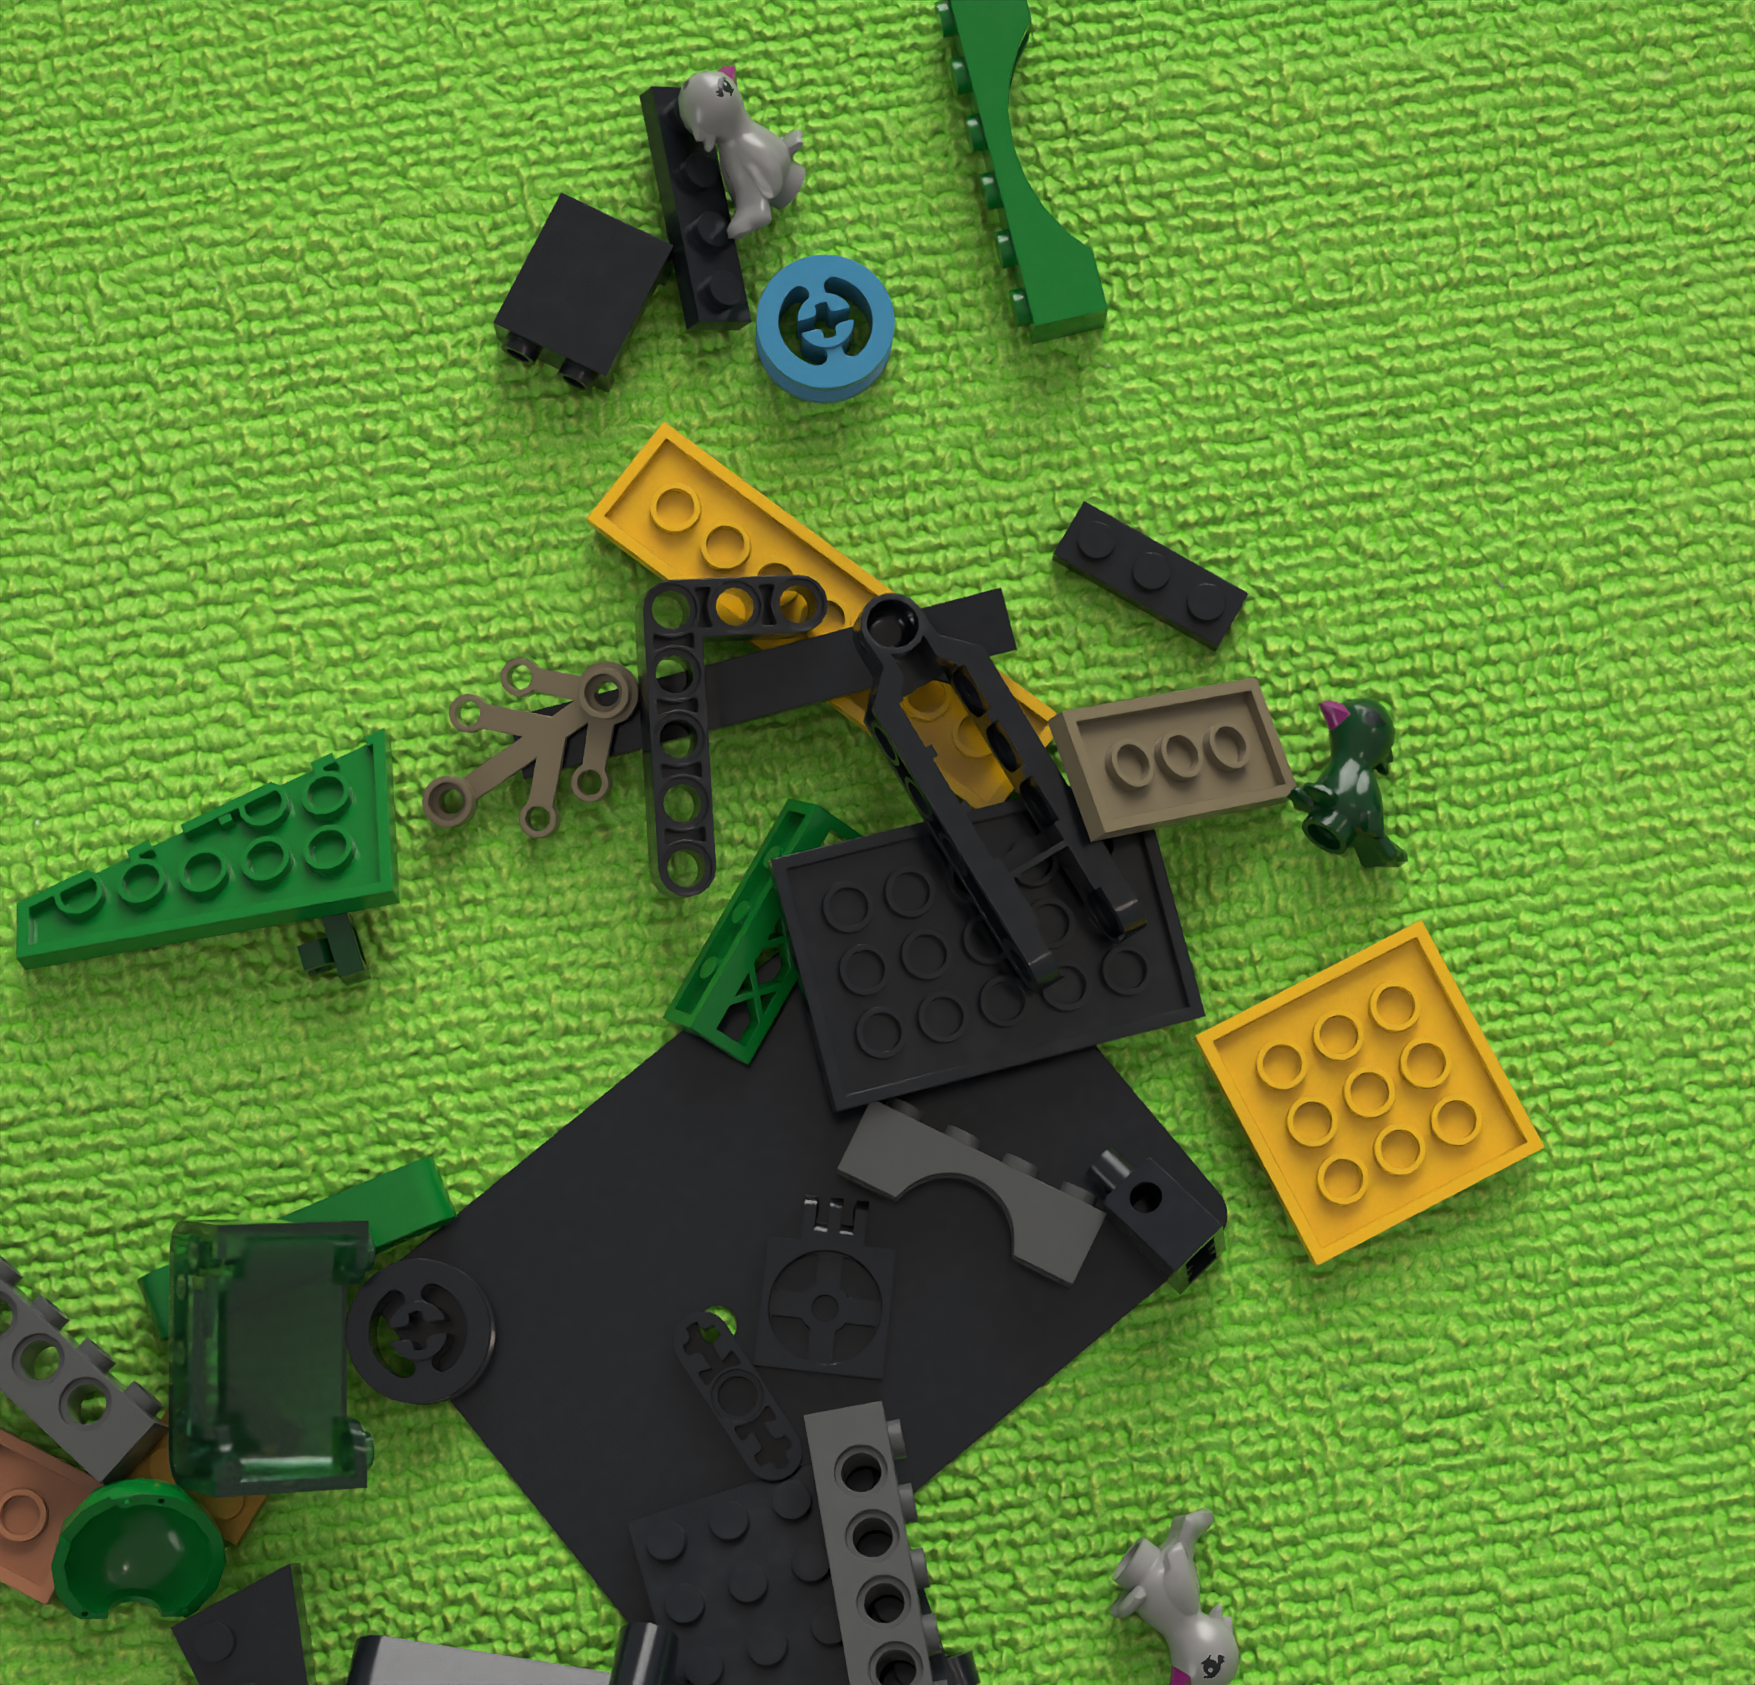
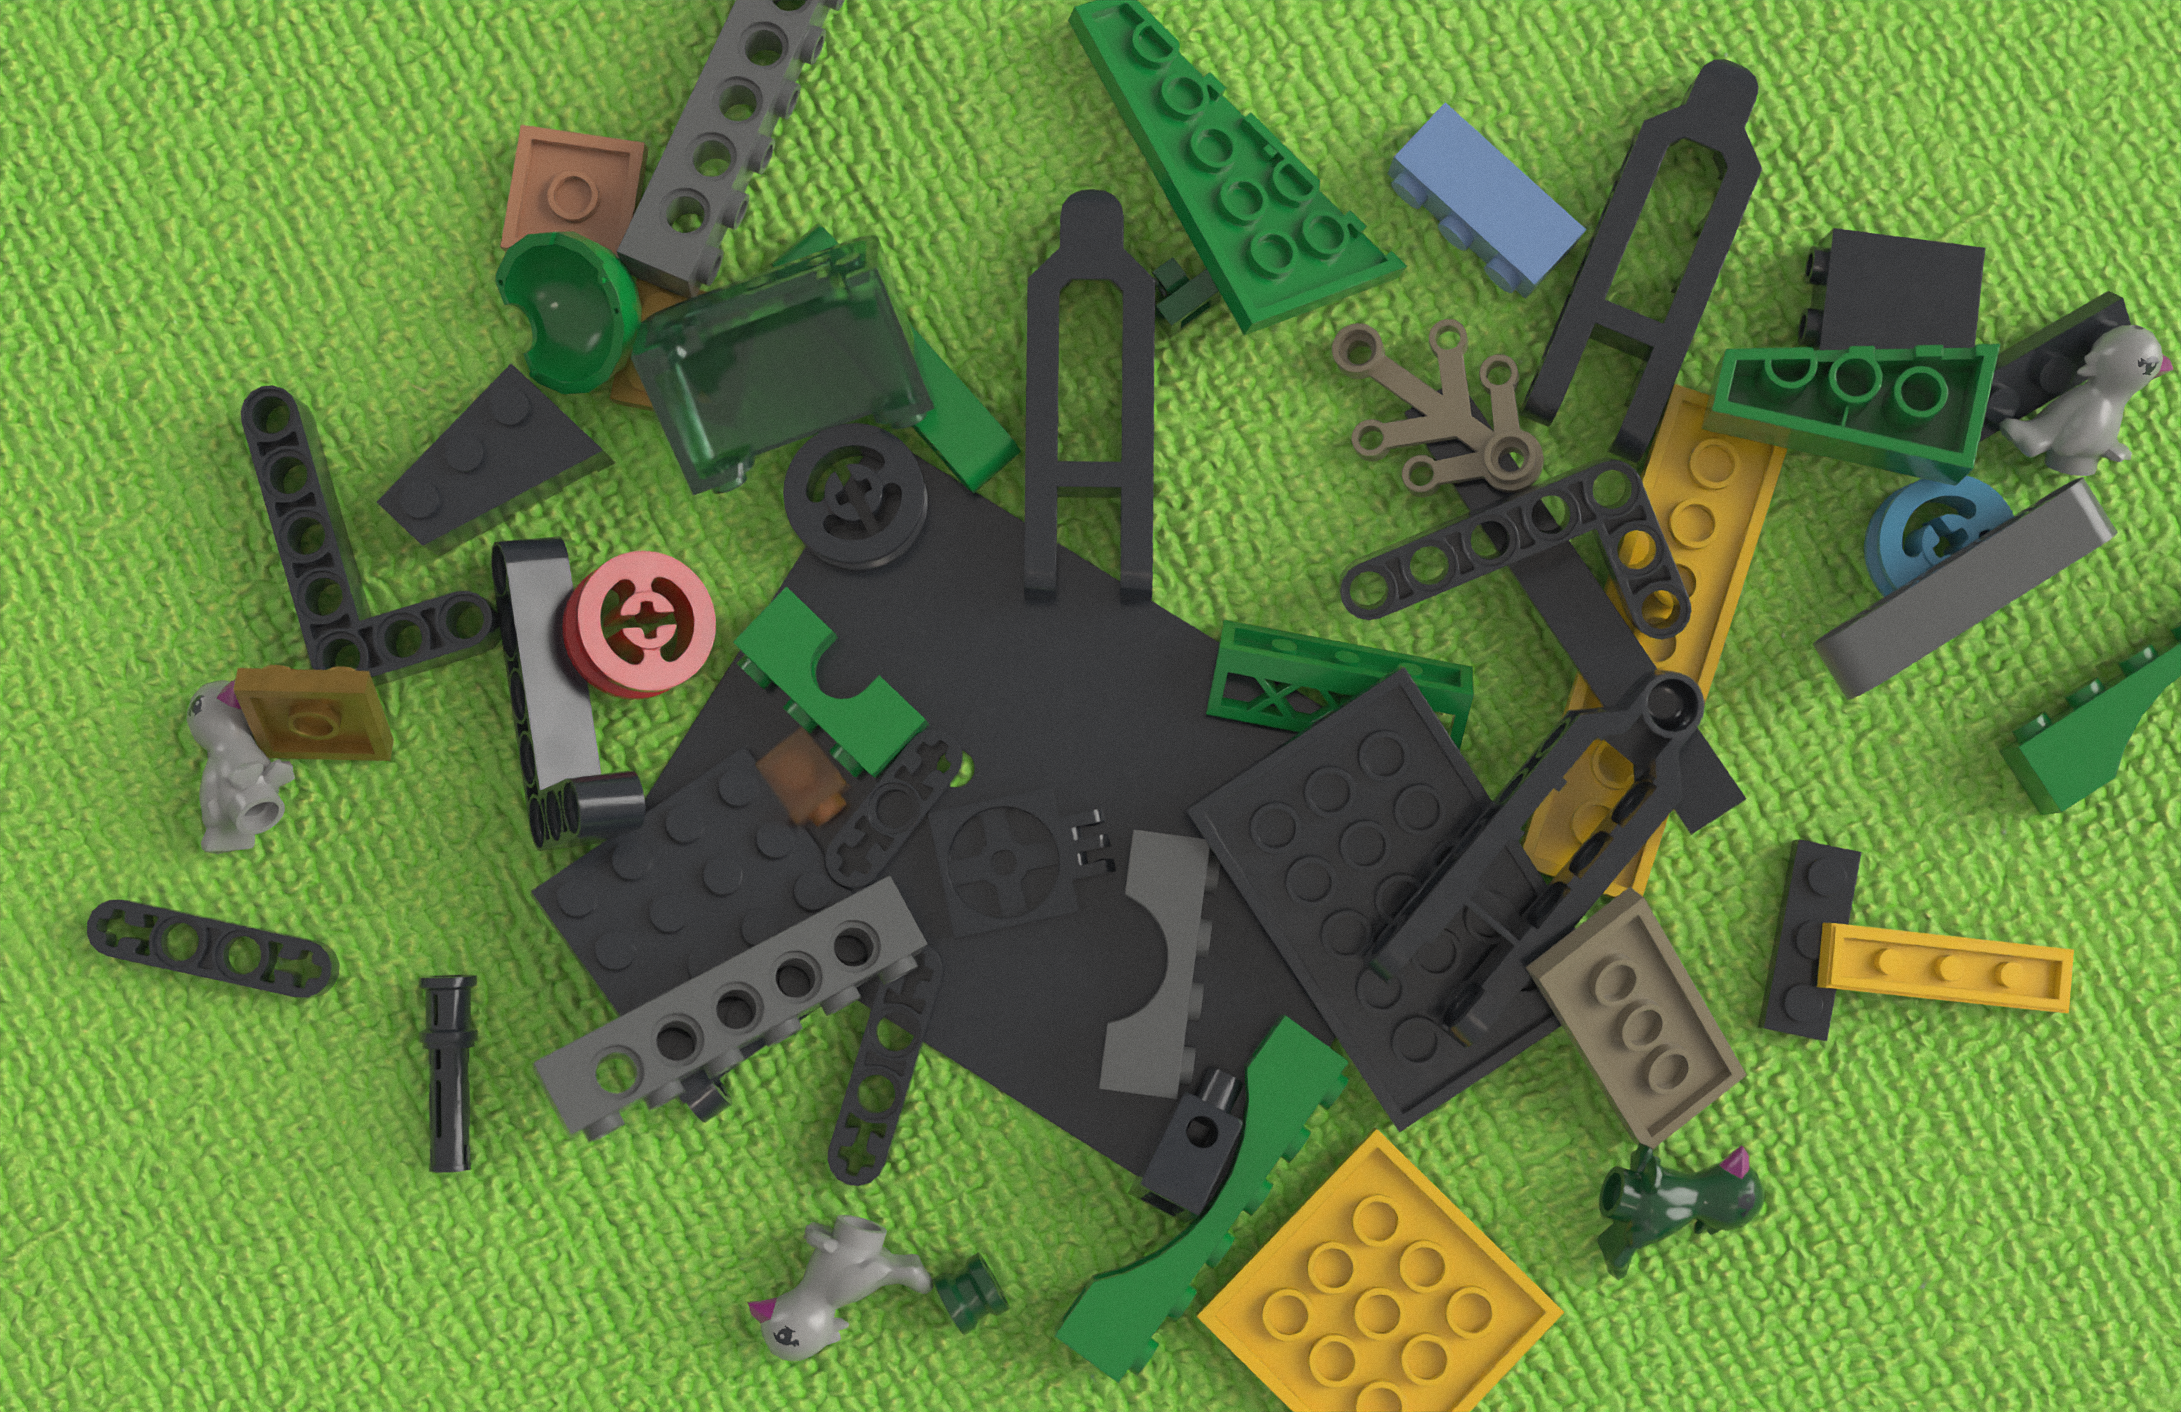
camera: 75 degrees right, 5 degrees up
none -> wheel [563,551,716,700]
none -> green arch [733,587,929,779]
none -> clear orange bracket [755,727,851,828]
none -> black beam [828,944,944,1186]
none -> dark green wheel [933,1252,1010,1335]
none -> black piece [1024,189,1155,600]
none -> green arch [1055,1014,1349,1383]
none -> medium blue brick [1387,102,1586,299]
none -> black piece [1519,59,1762,464]
none -> green wedge [1701,344,2000,486]
none -> dark grey beam [1812,477,2118,700]
none -> yellow tile [1817,922,2074,1014]

